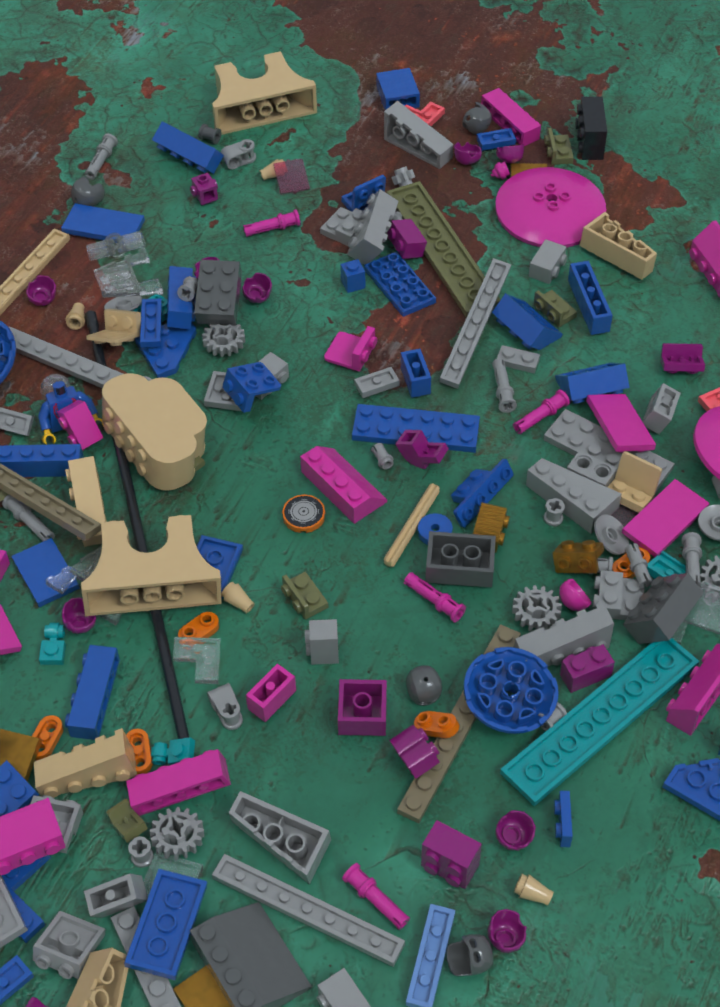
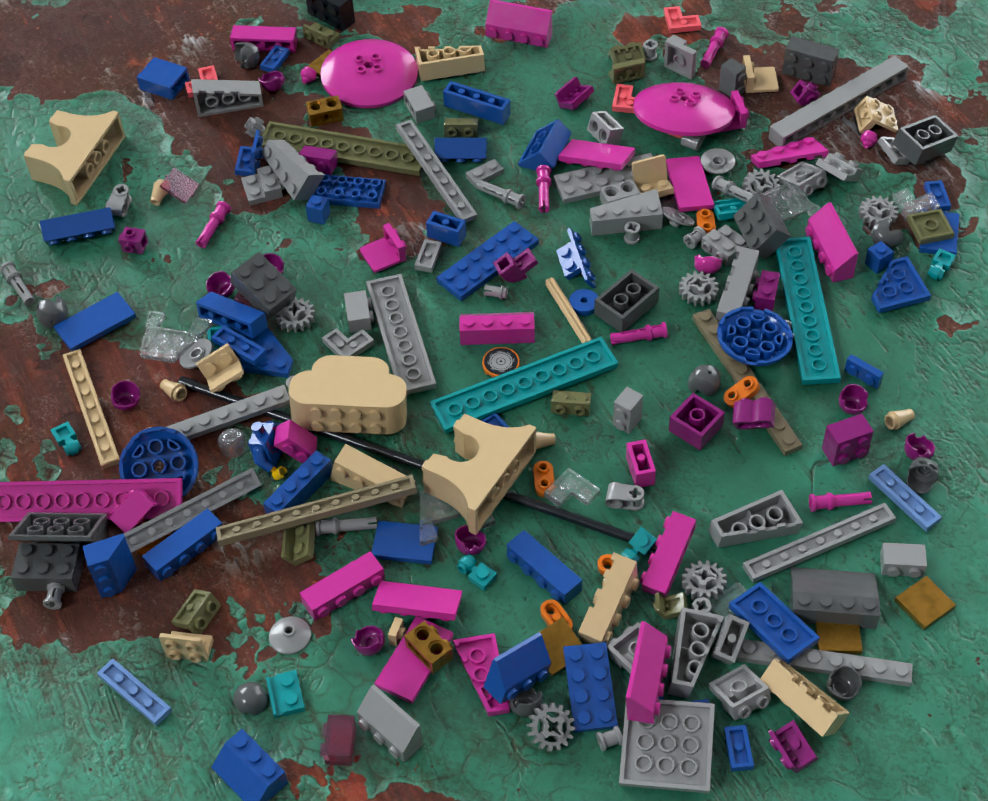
camera: 50 degrees left, 0 degrees up
clear piece [86,231,146,261] -> none
light grey bush [177,276,198,301] -> none
dark grey bush [198,124,222,144] -> none
blue bracket [223,362,281,413] -> none
pearl gold brick [473,502,510,553] -> none
magenta hair [496,144,524,164] -> none
pearl gold bracket [552,540,604,573] -> none
light grey pin [625,543,653,588] -> none
none -> pearl gold brick [306,95,344,127]
none -> light grey plate [366,274,437,395]
none -> teal plate [430,337,618,434]
none -> light grey wedge [667,607,724,699]

